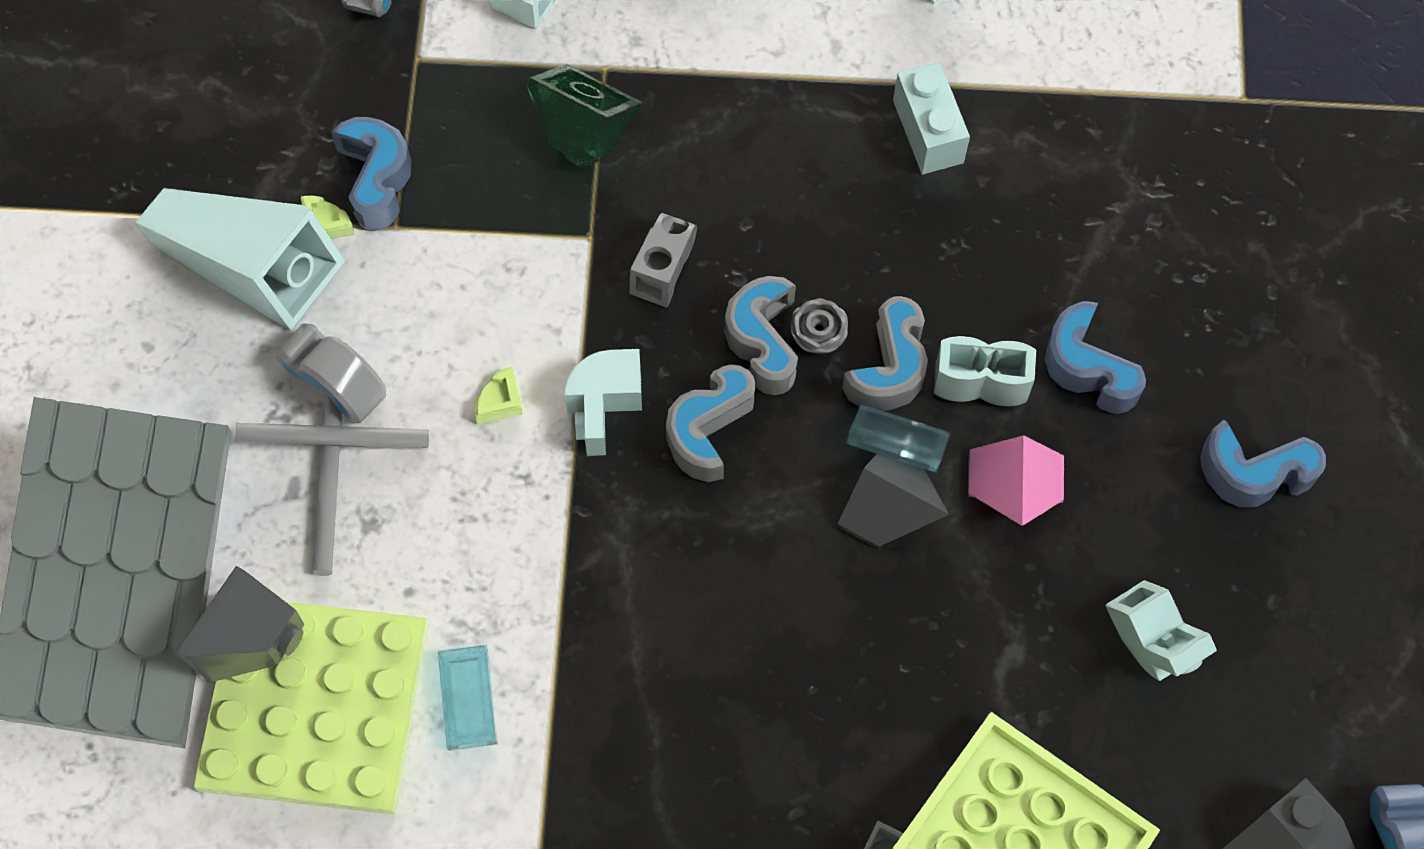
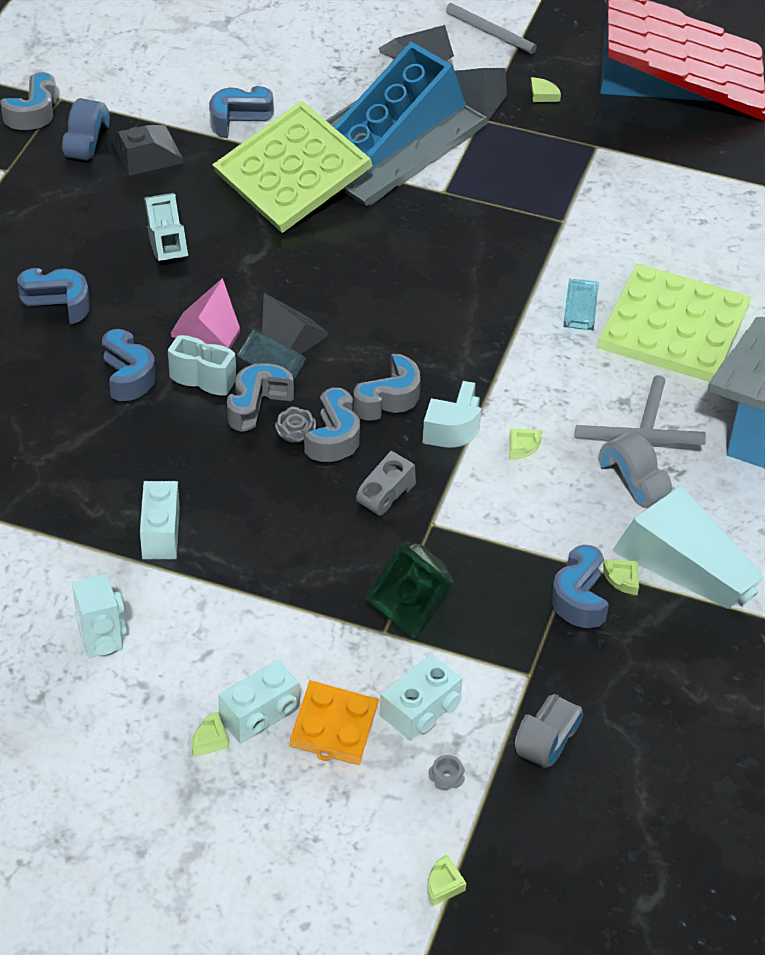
camera: 165 degrees left, 20 degrees down
dark grey slope [177,566,304,683] -> none

